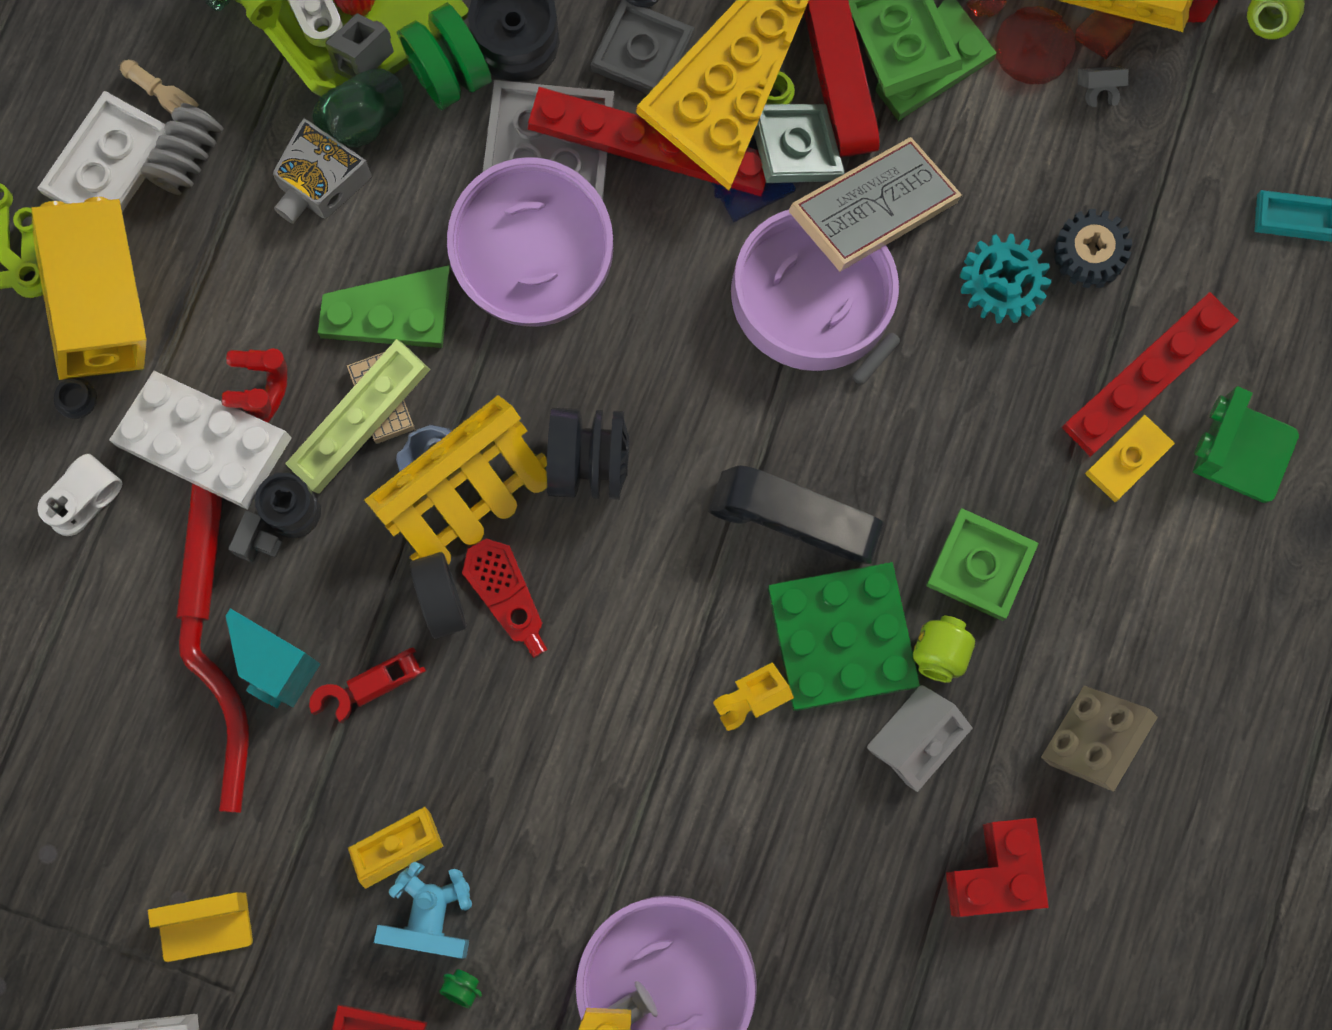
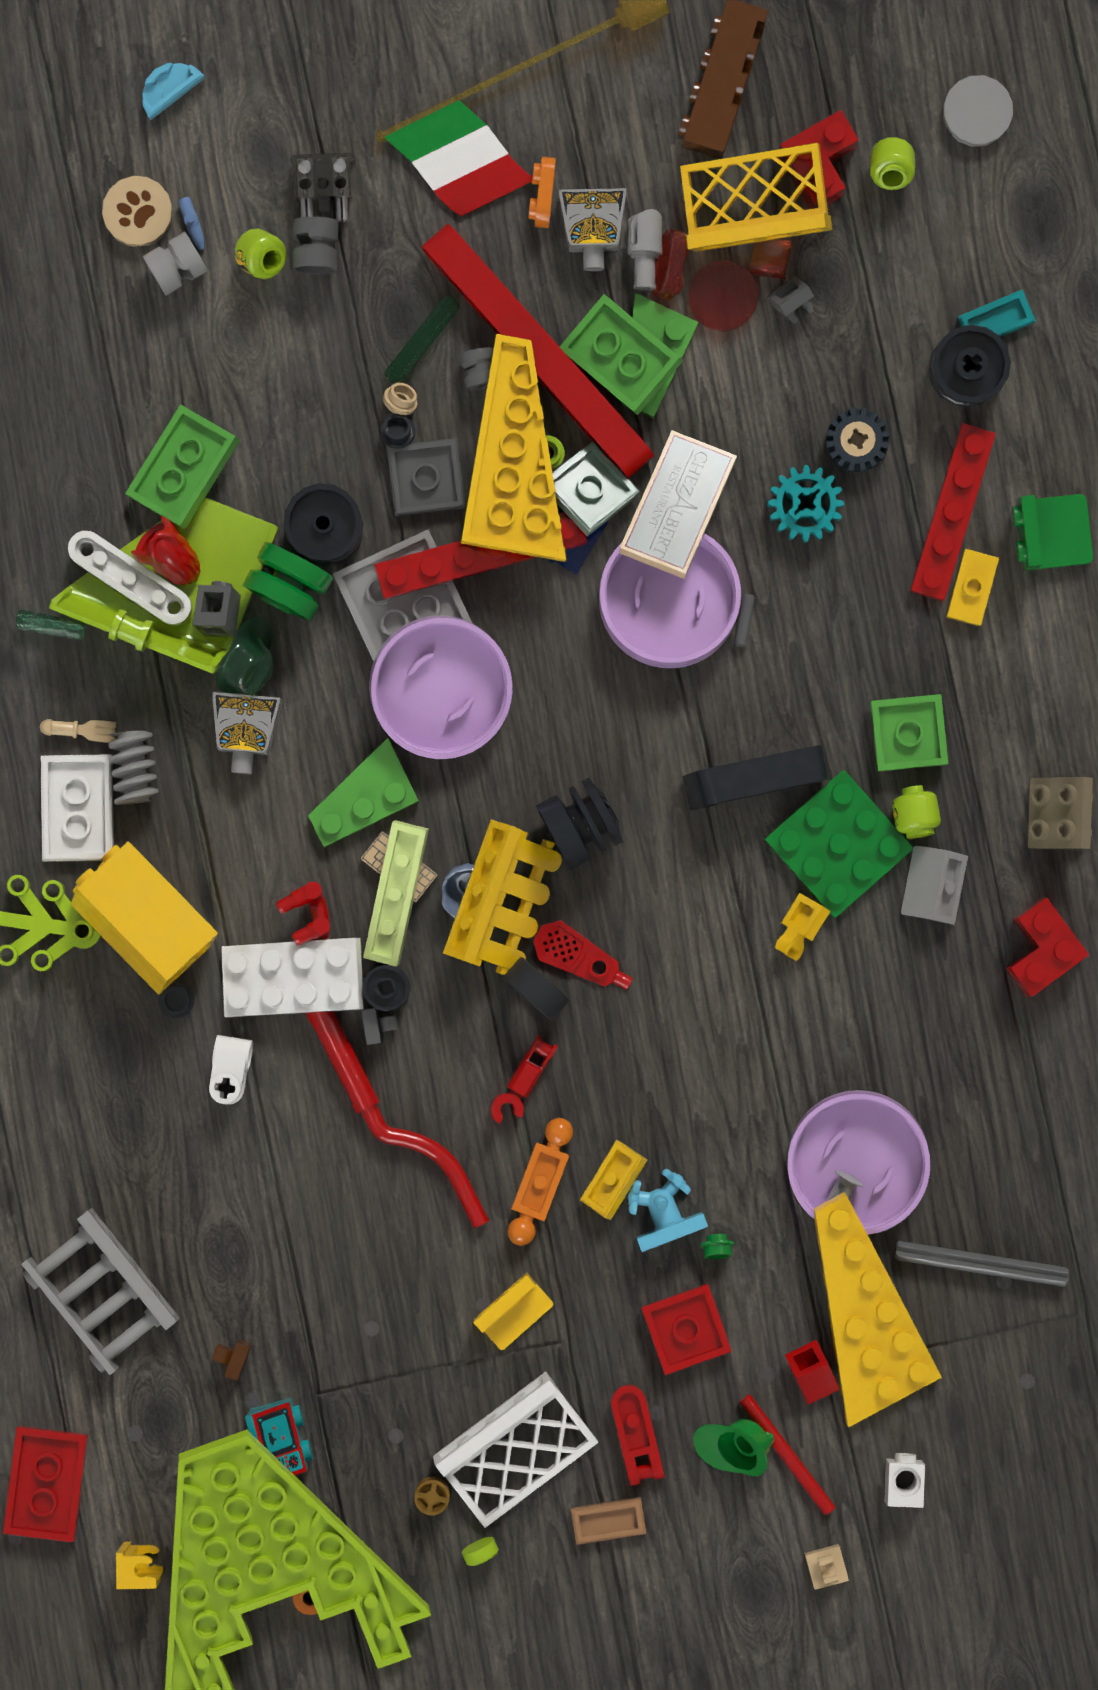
camera: 30 degrees left, 10 degrees up
teal slope [226,608,320,709] -> none
none -> orange plate [507,1118,573,1246]
none -> black wheel [928,325,1011,407]

